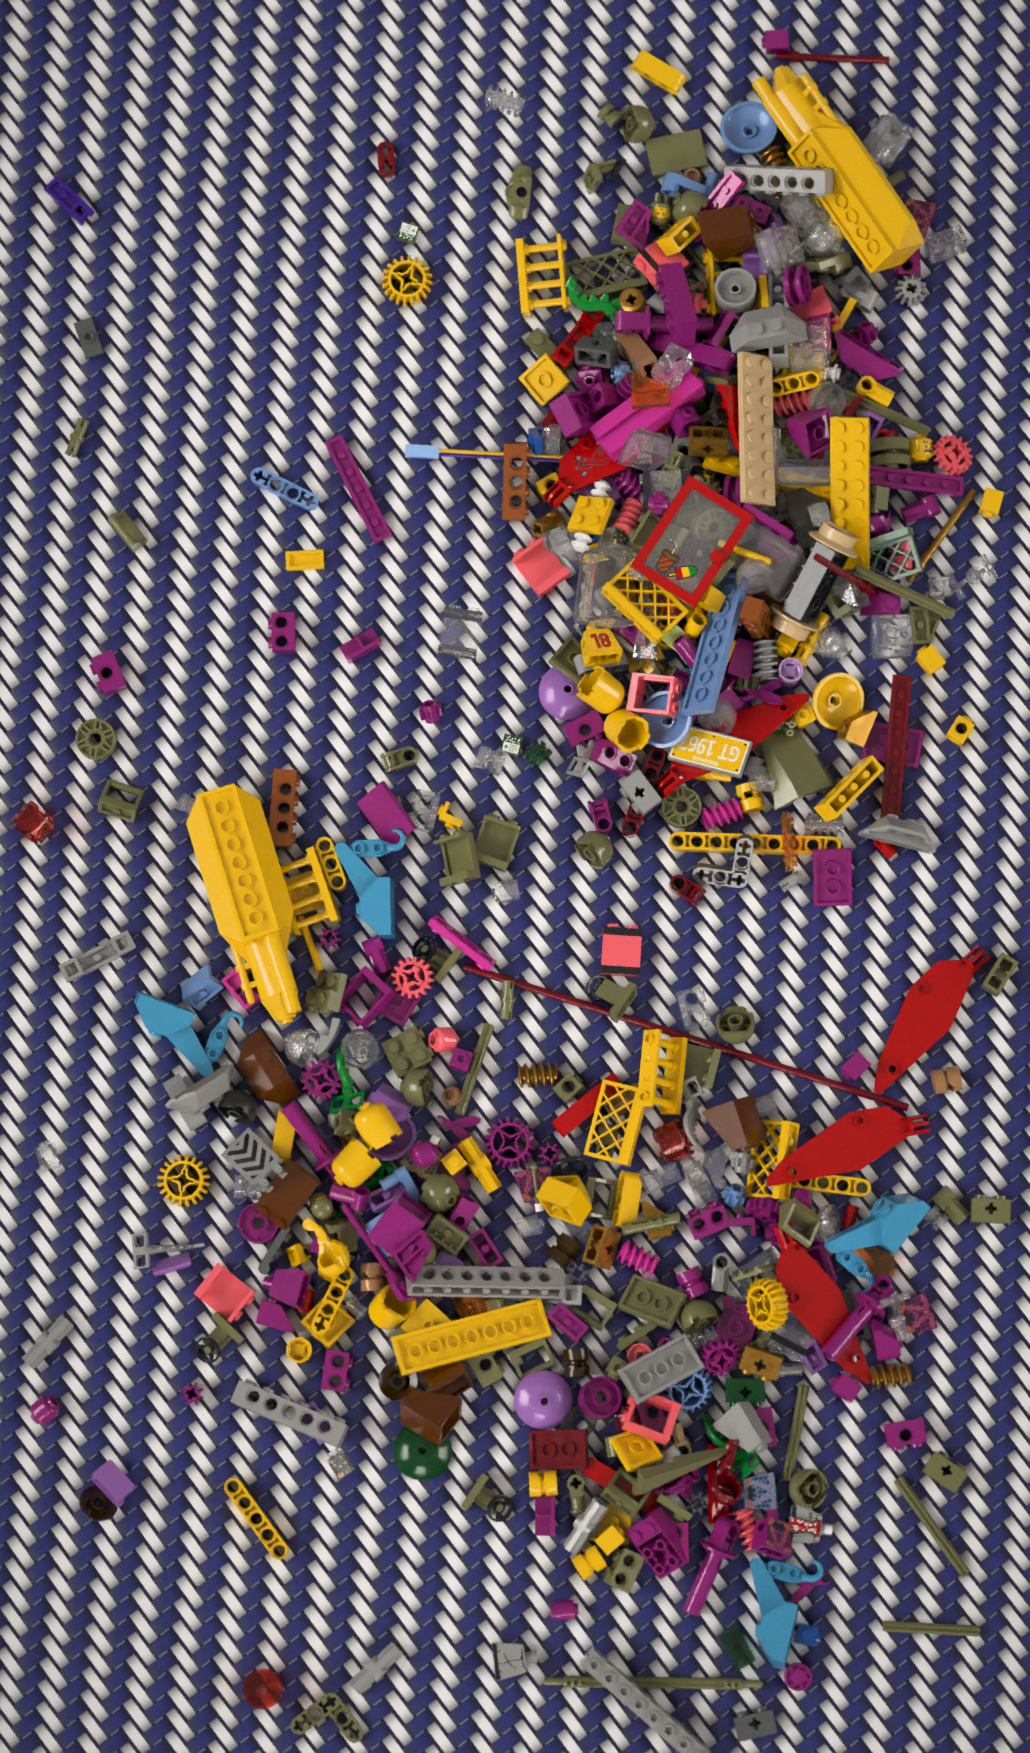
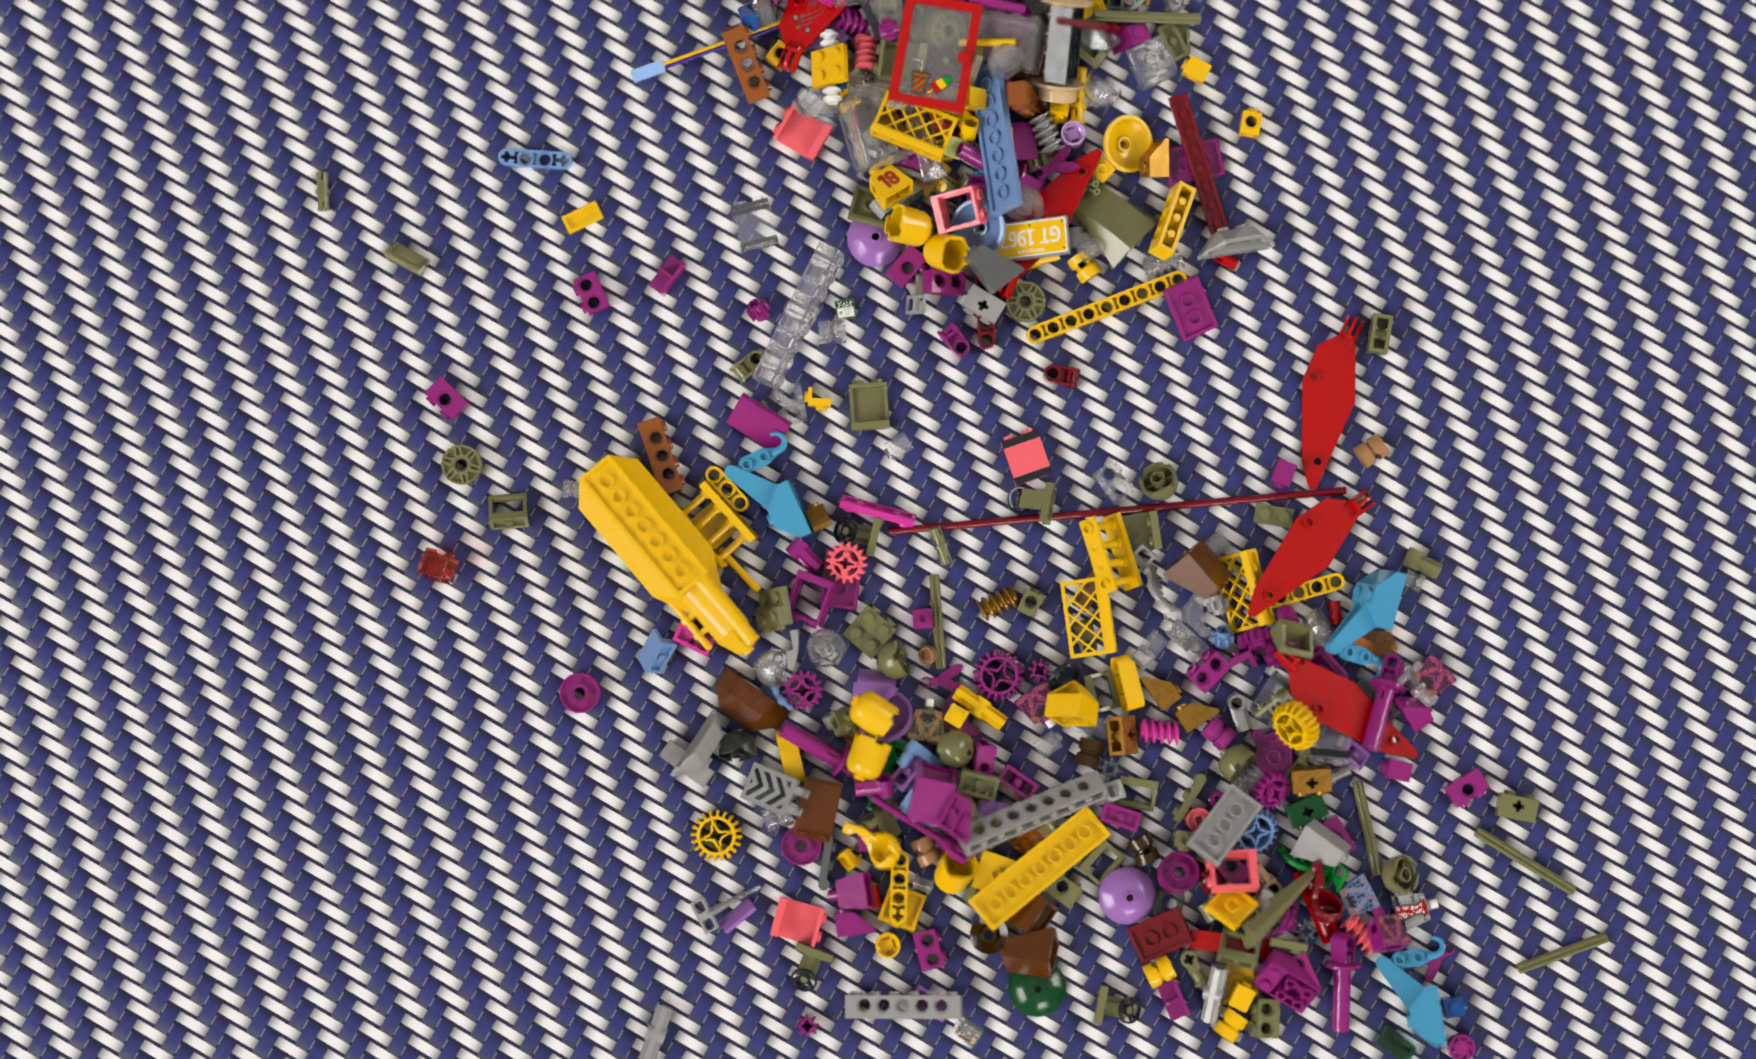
camera: 25 degrees left, 5 degrees up
clear brick [35,1141,62,1172] -> none
light grey slope [58,930,136,983] -> none
dark grey plate [74,317,104,360] -> none
dark azure slope [134,991,244,1077] -> none
olive piece [309,1192,337,1222] -> none
magenta gear [317,926,342,951] -> none
magenta plate [324,435,392,544] -> none
green piece [330,1040,365,1114] -> none
magenta head [409,1140,440,1169] -> none
coral head [428,1027,459,1052] -> none
olive panel [433,829,481,887] -> none
clear green wheel [522,740,553,769] -> none
olive hinge [530,1163,540,1204] -> none
pearl gold piece [531,509,568,538] -> none
red slope [551,1072,623,1138] -> none
olive cylinder [574,831,613,869] -> none
olive tile [617,1274,687,1330] -> none
olive pin [621,1212,681,1236] -> none
clear red brick [652,1118,694,1163] -> none
beam [692,834,754,888] -> none
dark pink piece [701,797,743,832] -> none
light grey pin [778,870,804,892] -> none
clear orange plate [781,812,797,872] -> none
pearl gold piece [870,1362,912,1390] -> none
olive brick [969,1195,1011,1224] -> none
none -> magenta wheel [559,673,600,713]
none -> clear brick [752,241,845,391]
none -> medium blue hand [760,685,794,712]
none -> pearl gold slope [805,502,832,533]
none -> dark grey slope [963,244,1025,295]
none -> pearl gold slope [1174,702,1220,733]
none -> olive plate [1253,503,1294,528]

